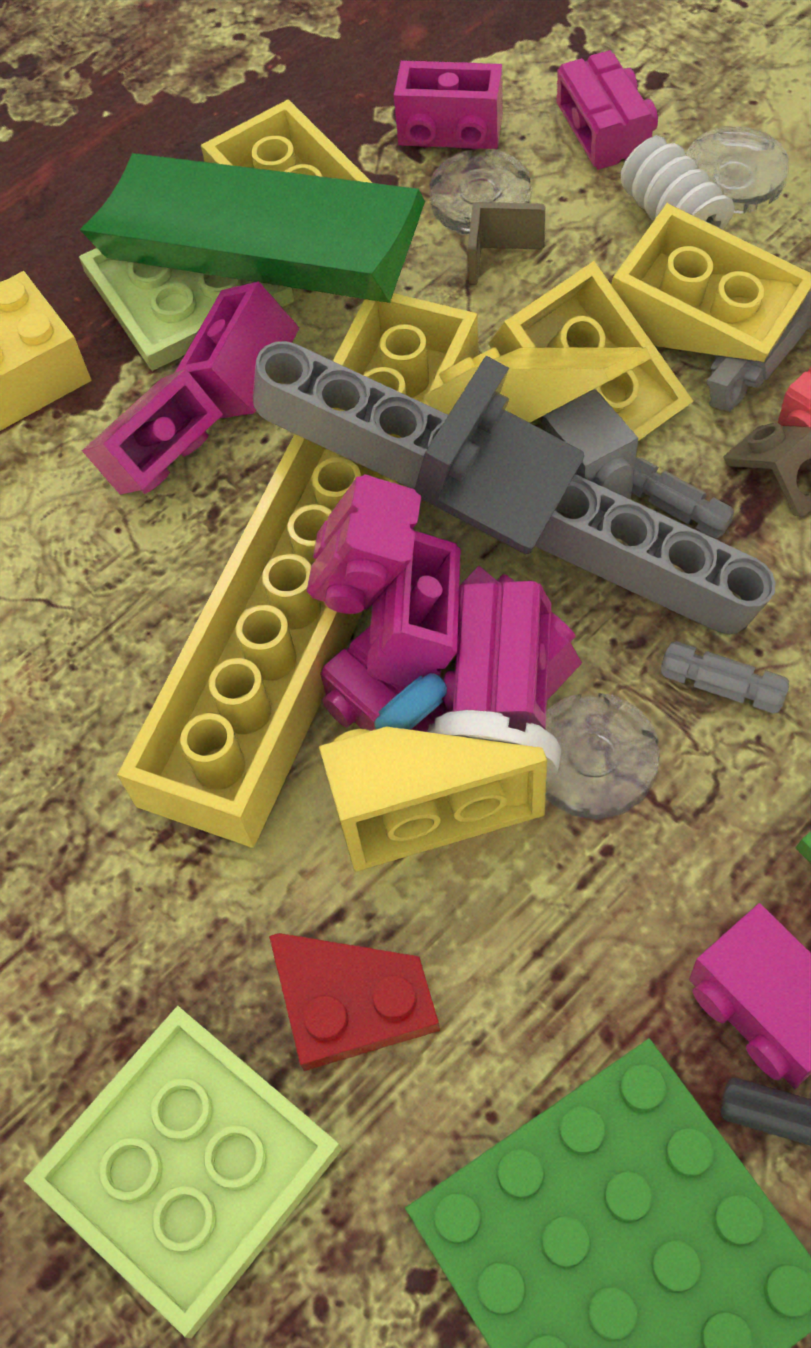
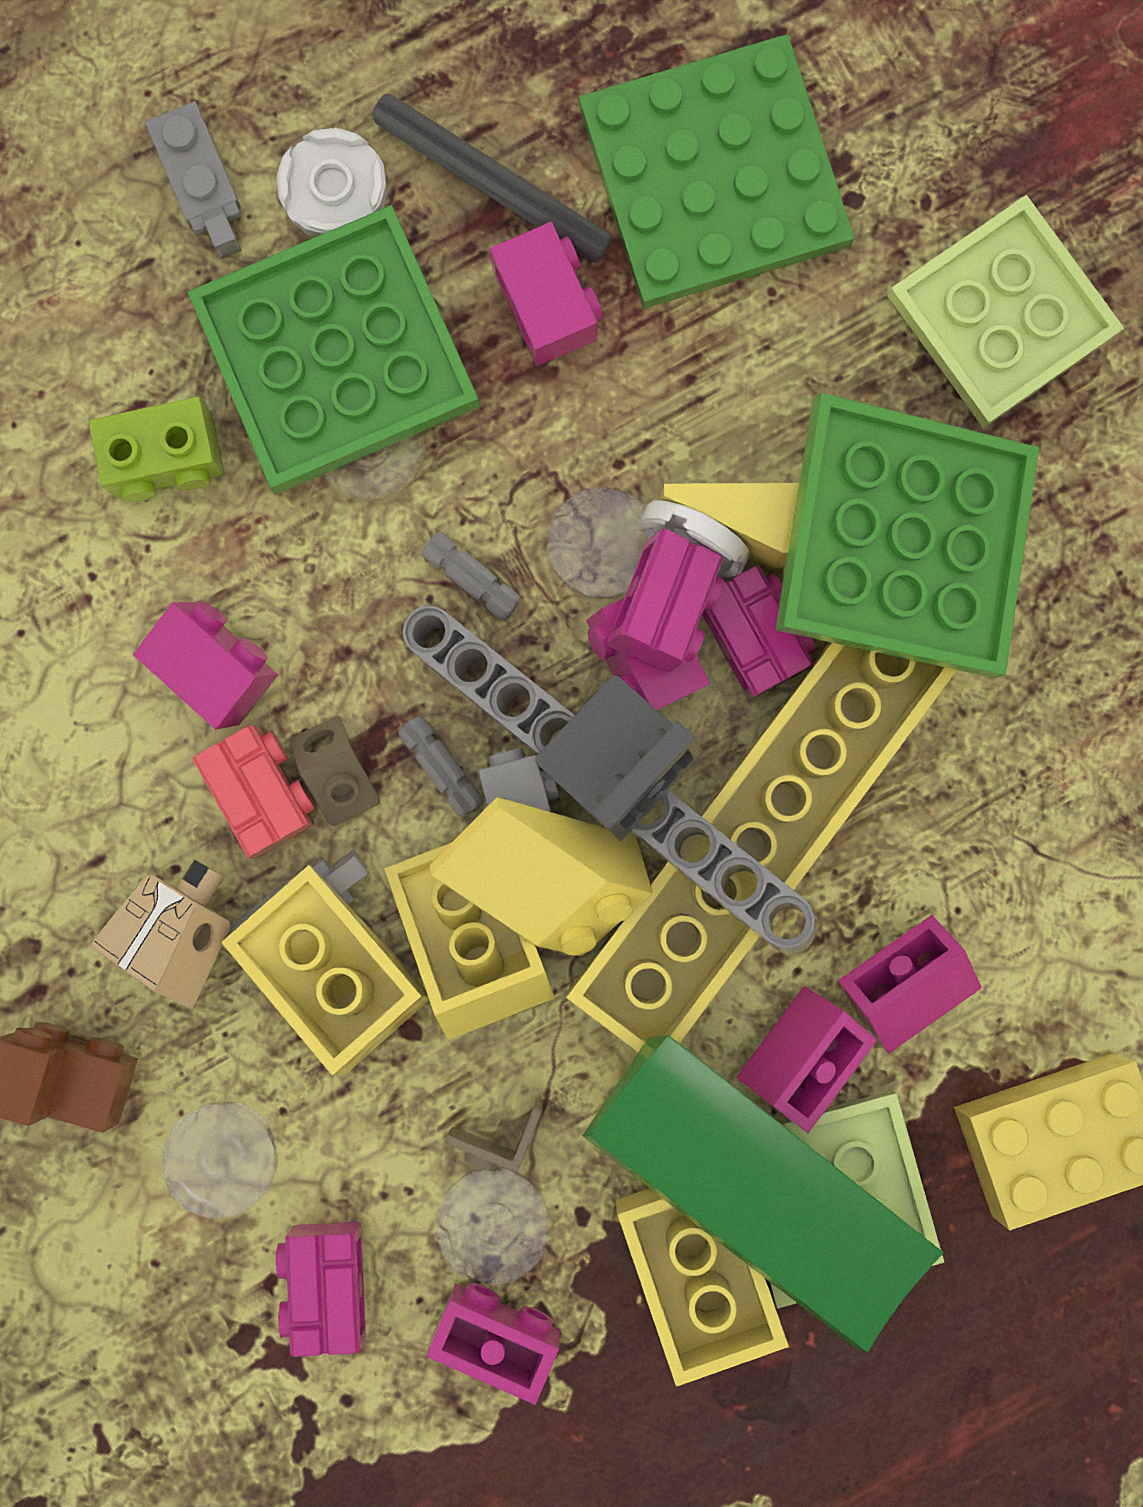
camera: 170 degrees left, 25 degrees up
red wing [269,933,440,1071] -> none
dark pink brick [307,474,421,614] -> none
dark pink brick [367,530,461,687] -> none
dark azure piece [374,673,447,730] -> none
white piece [621,135,735,230] -> none
none -> bright green plate [775,393,1039,678]

